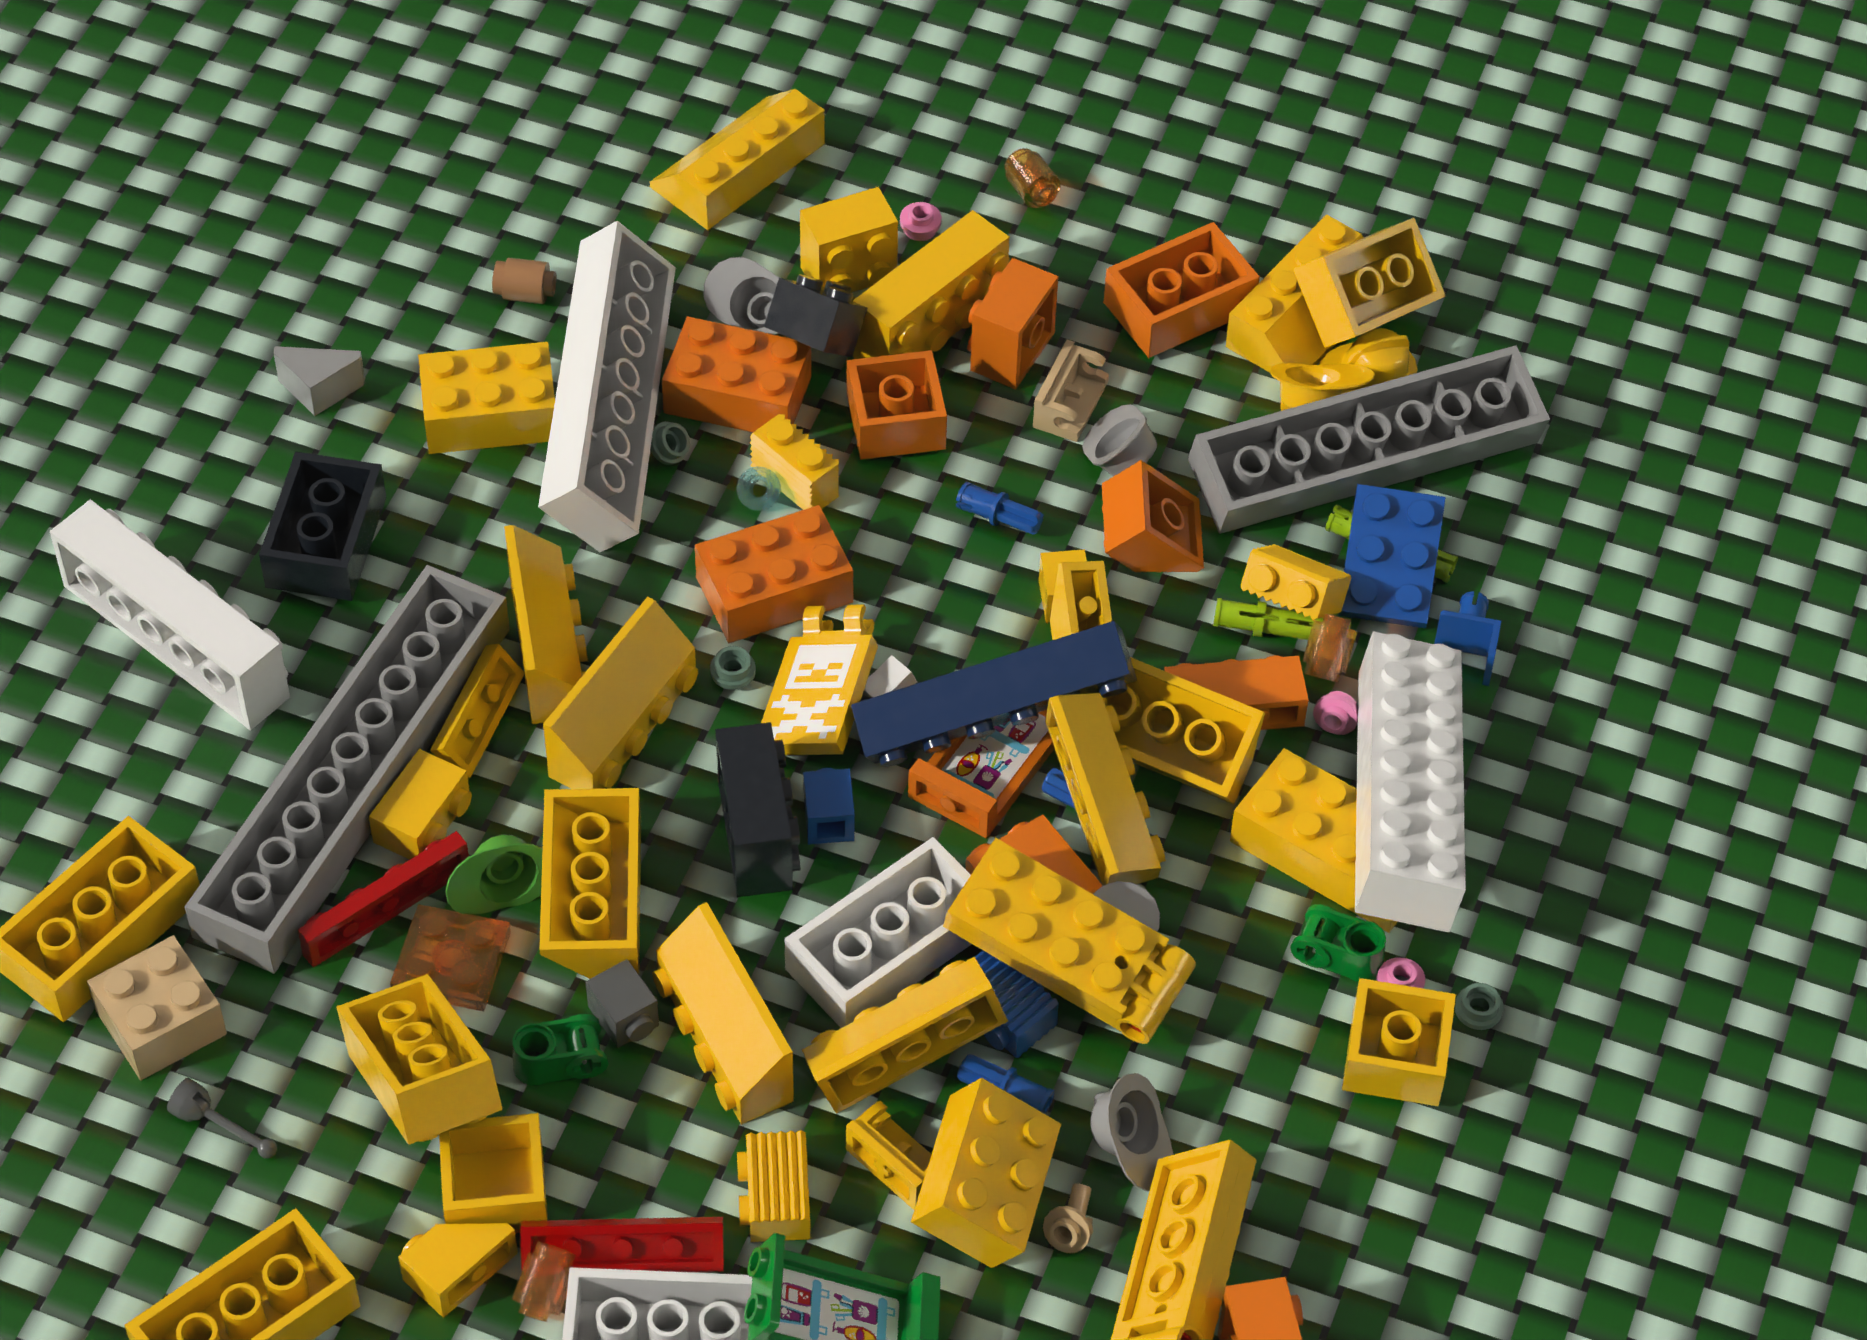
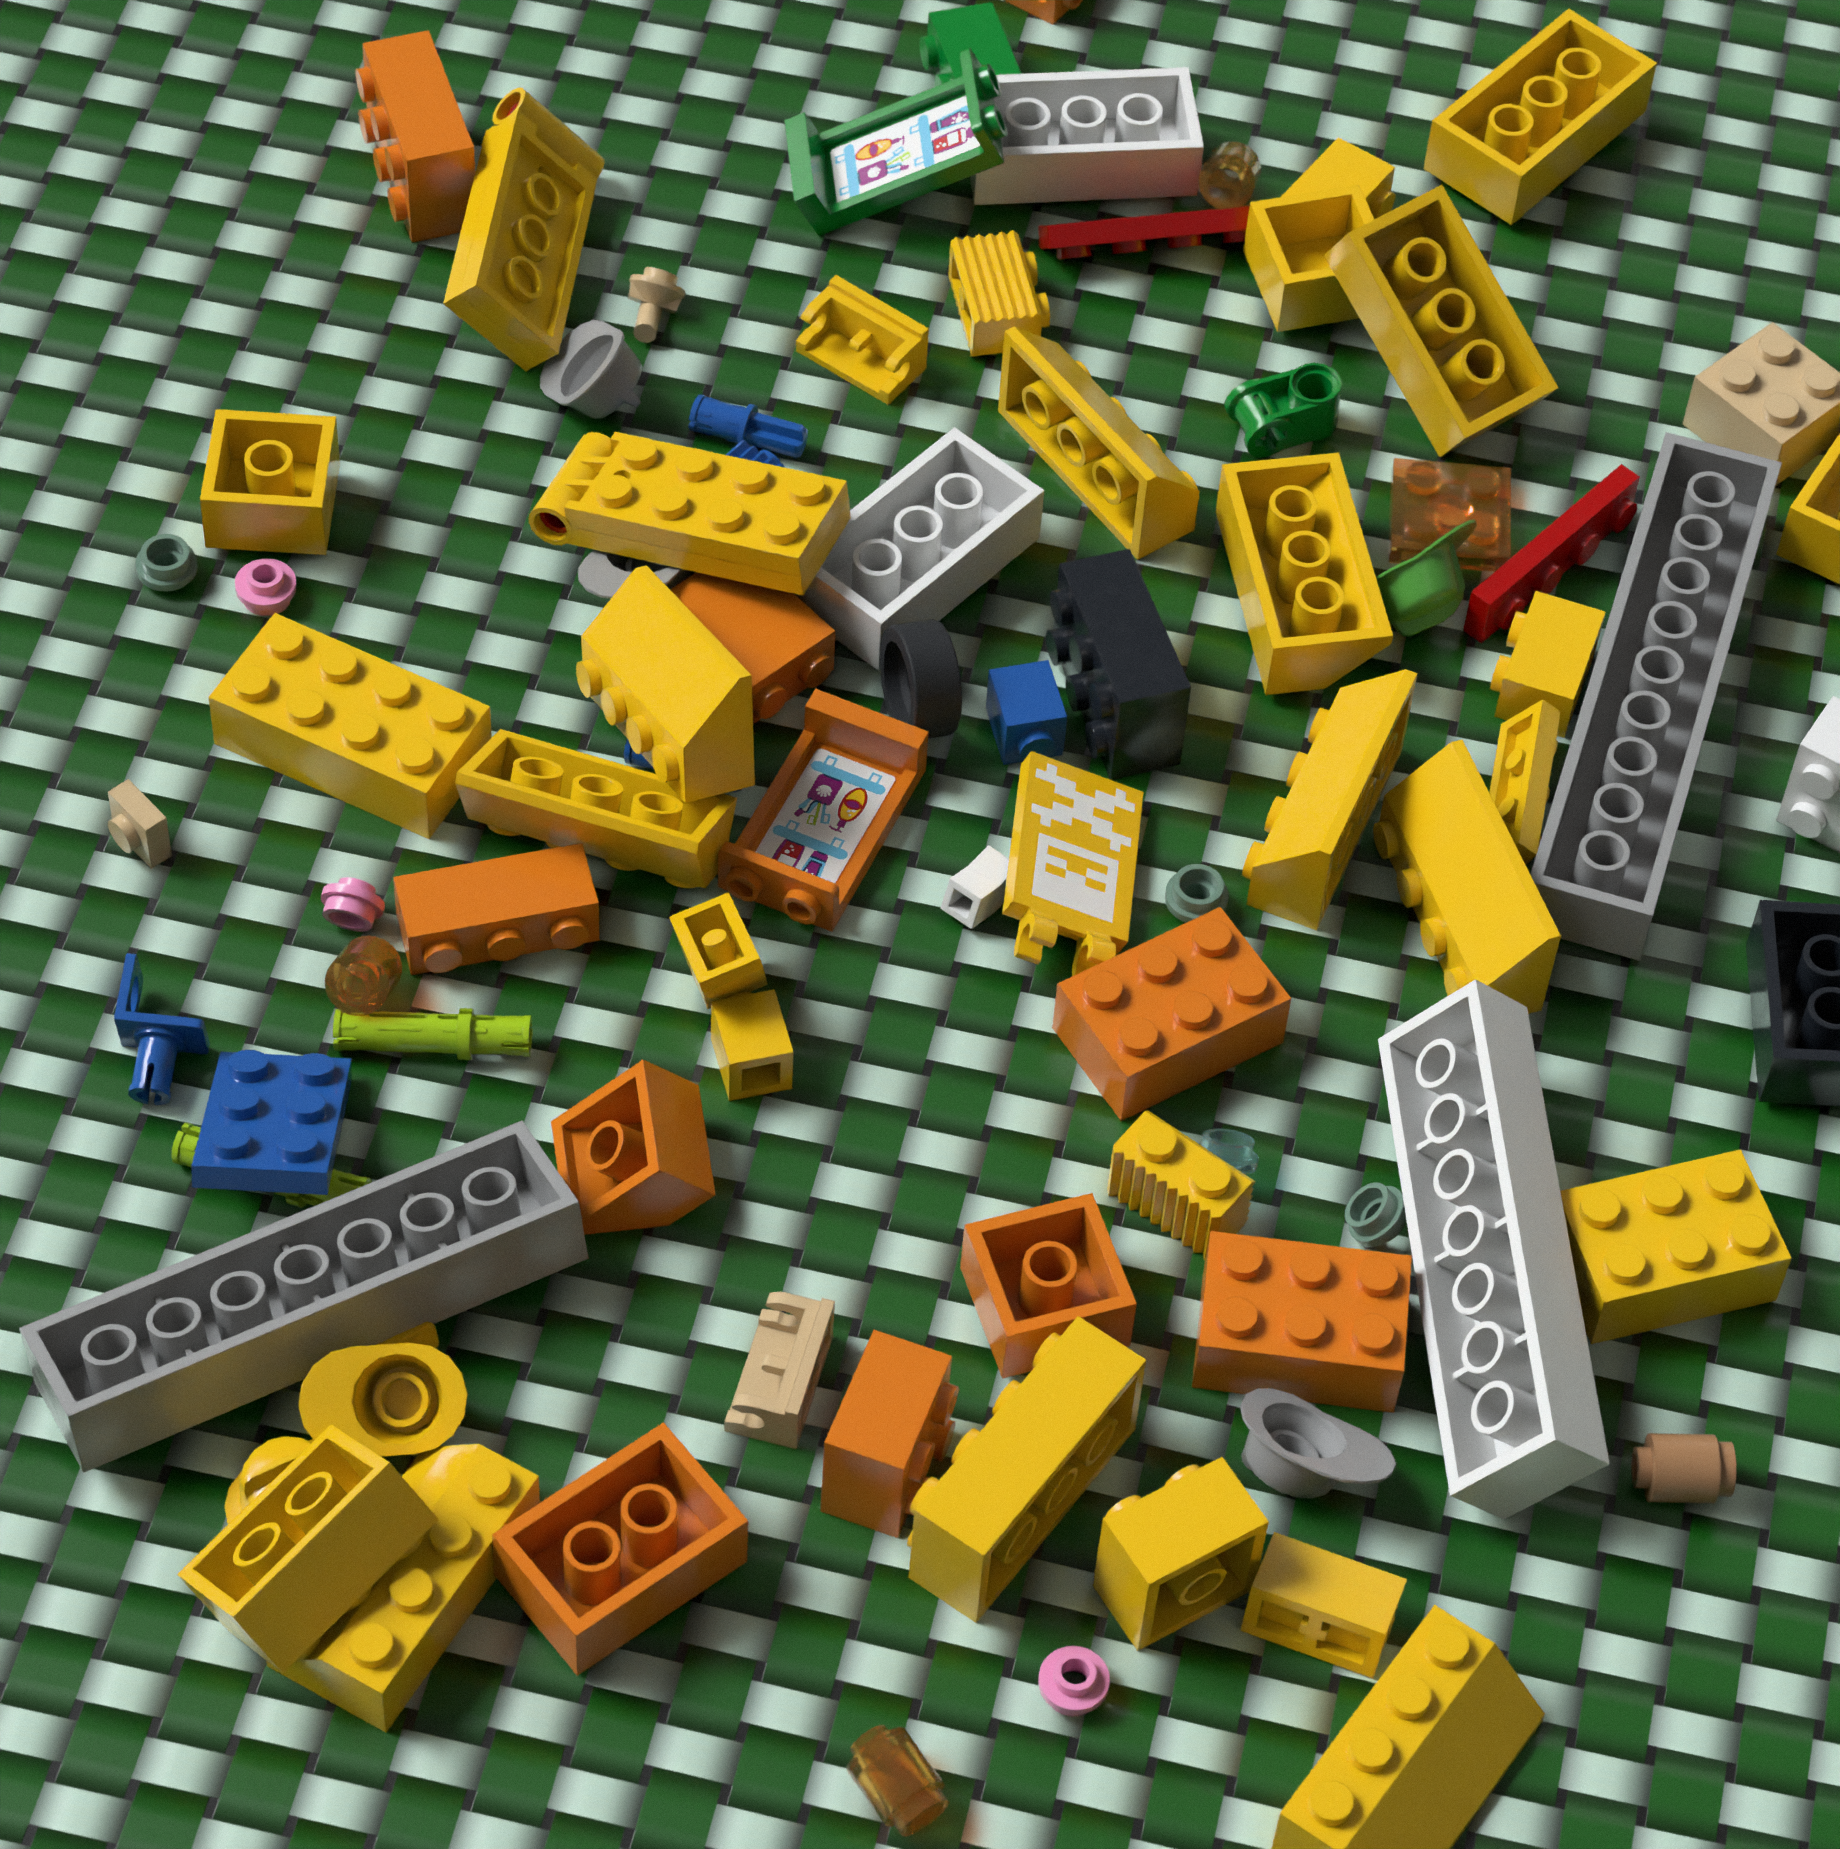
camera: 170 degrees right, 0 degrees up
dark grey hinge [167,1078,277,1159] -> none
dark grey brick [586,959,659,1048] -> none
black brick [764,274,868,357] -> none
yellow slope [802,957,1008,1114] -> none
dark blue brick [851,621,1137,767] -> none
yellow brick [911,1077,1061,1268] -> none
blue axle [956,482,1043,535] -> none
light grey piece [1082,404,1157,476] -> none
yellow brick [1241,544,1351,620] -> none
green piece [1290,904,1386,982] -> none
white brick [1355,631,1466,932] -> none
none -> tan plate [108,779,172,869]
none -> black tyre [880,619,962,739]
none -> yellow hinge [1240,1532,1407,1679]

